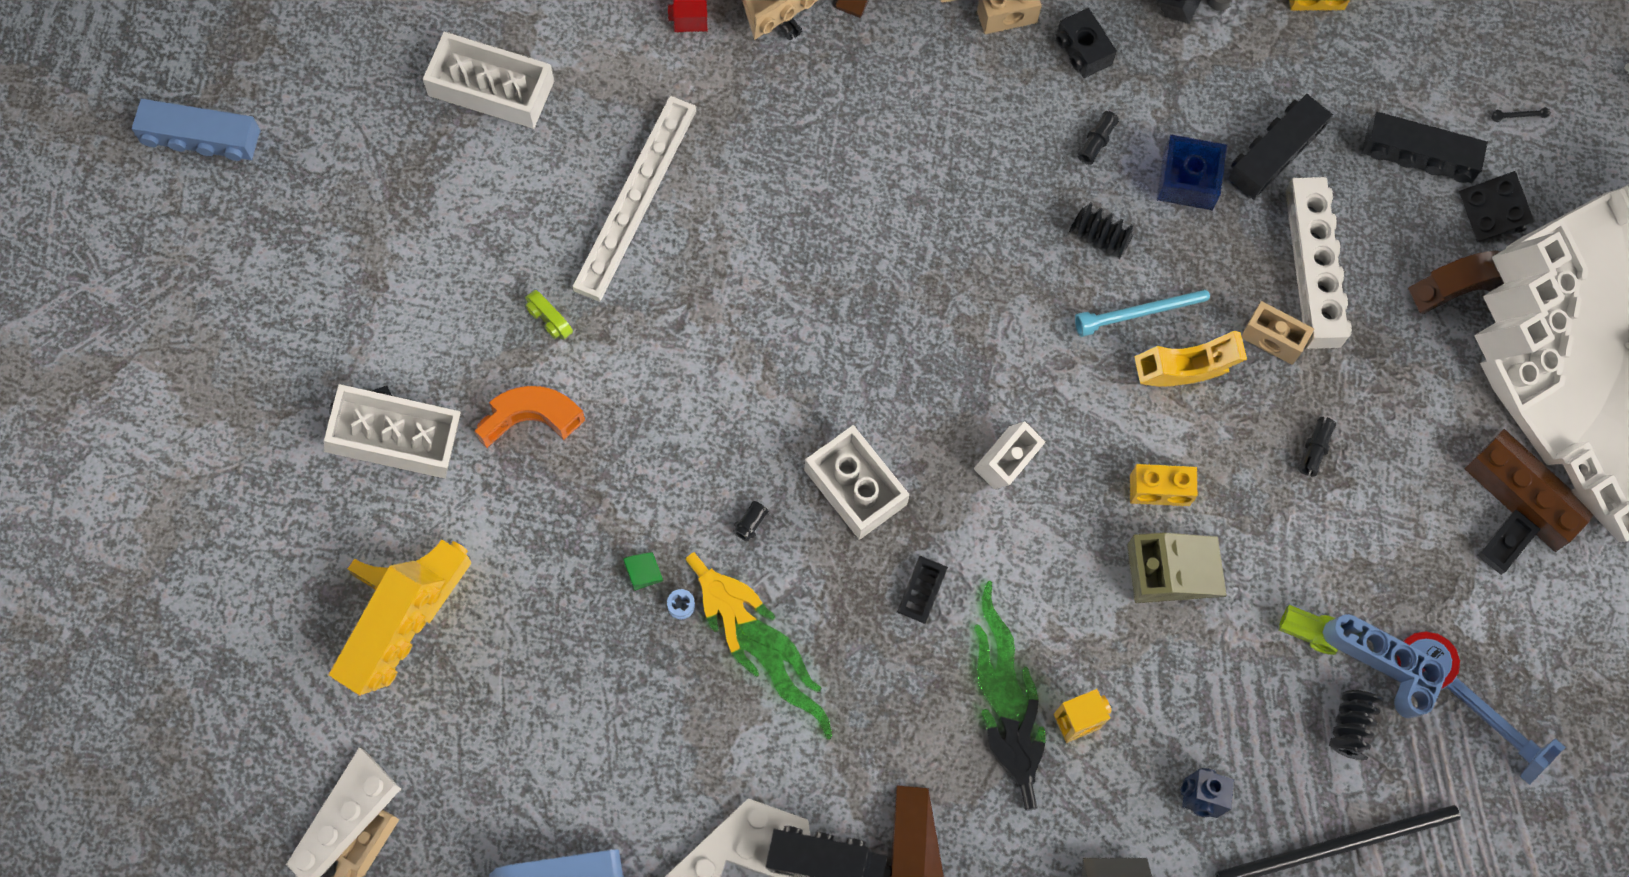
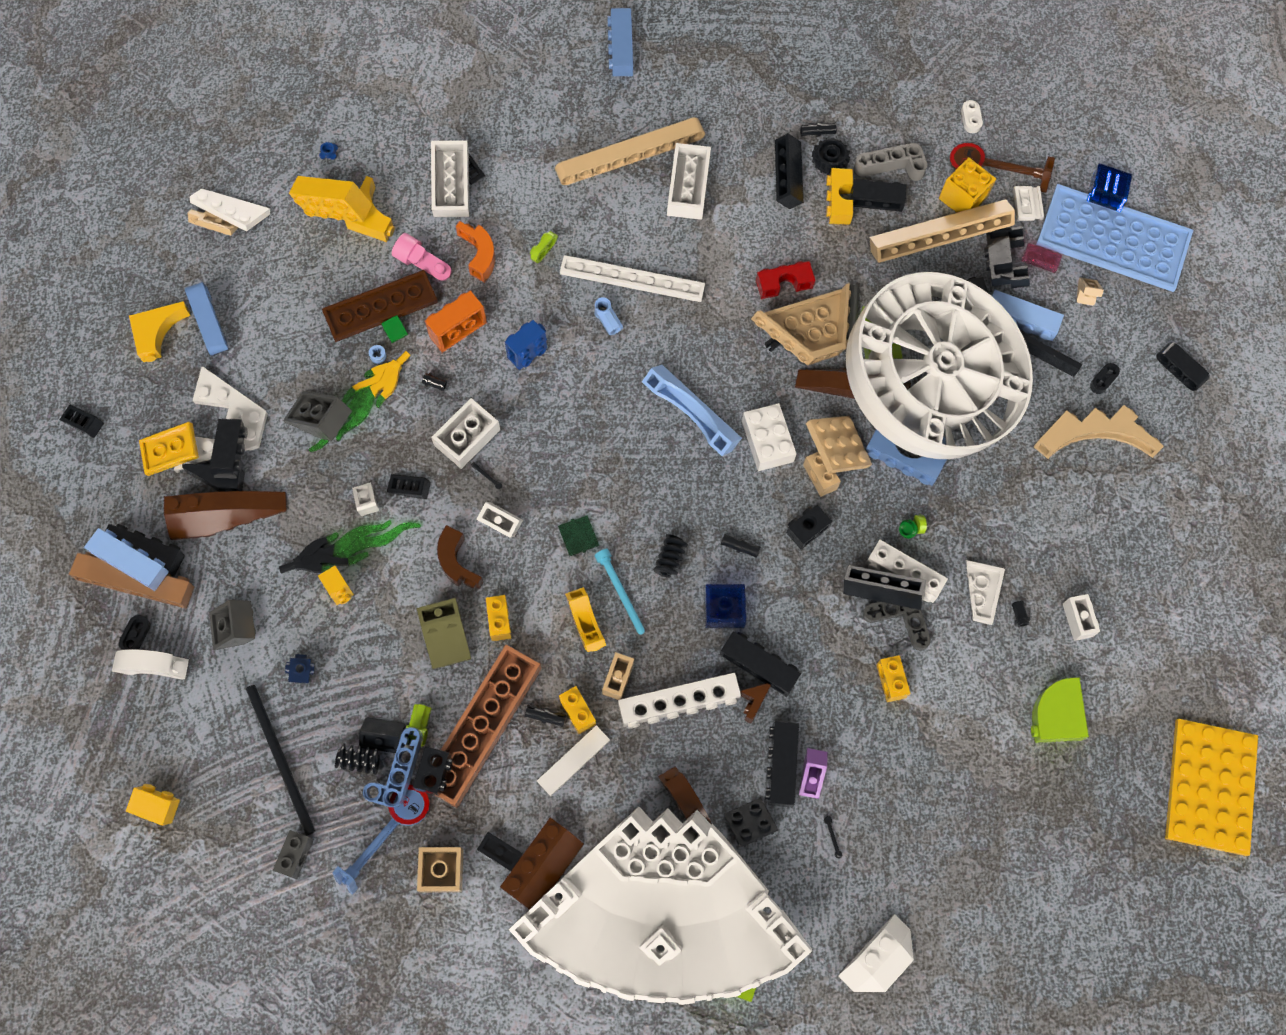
camera: 80 degrees right, 0 degrees up
none -> dark grey brick [273,830,314,879]
none -> dark grey slope [283,391,352,441]
none -> blue plate [319,142,338,160]
none -> reddish brown plate [322,270,438,342]
none -> white slope [352,482,379,516]
none -> black panel [359,717,405,753]
none -> bright pink piece [392,233,452,281]
none -> black brick [413,746,453,796]
none -> tan brick [417,847,464,892]
none -> orange brick [425,290,487,353]
none -> nougat brick [426,645,541,808]
none -> reddish brown arch [437,525,484,589]
none -> black hinge [471,462,503,489]
none -> blue brick [505,320,547,370]
none -> white tile [537,725,610,797]
none -> tan beam [555,117,705,185]
none -> clear green piece [558,515,599,557]
none -> yellow brick [559,686,596,735]
none -> light blue piece [594,297,623,335]
none -> light blue arch [642,365,742,456]
none -> reddish brown slope [740,683,771,724]
none -> white brick [742,403,796,471]
none -> medium lavender slope [799,748,827,799]

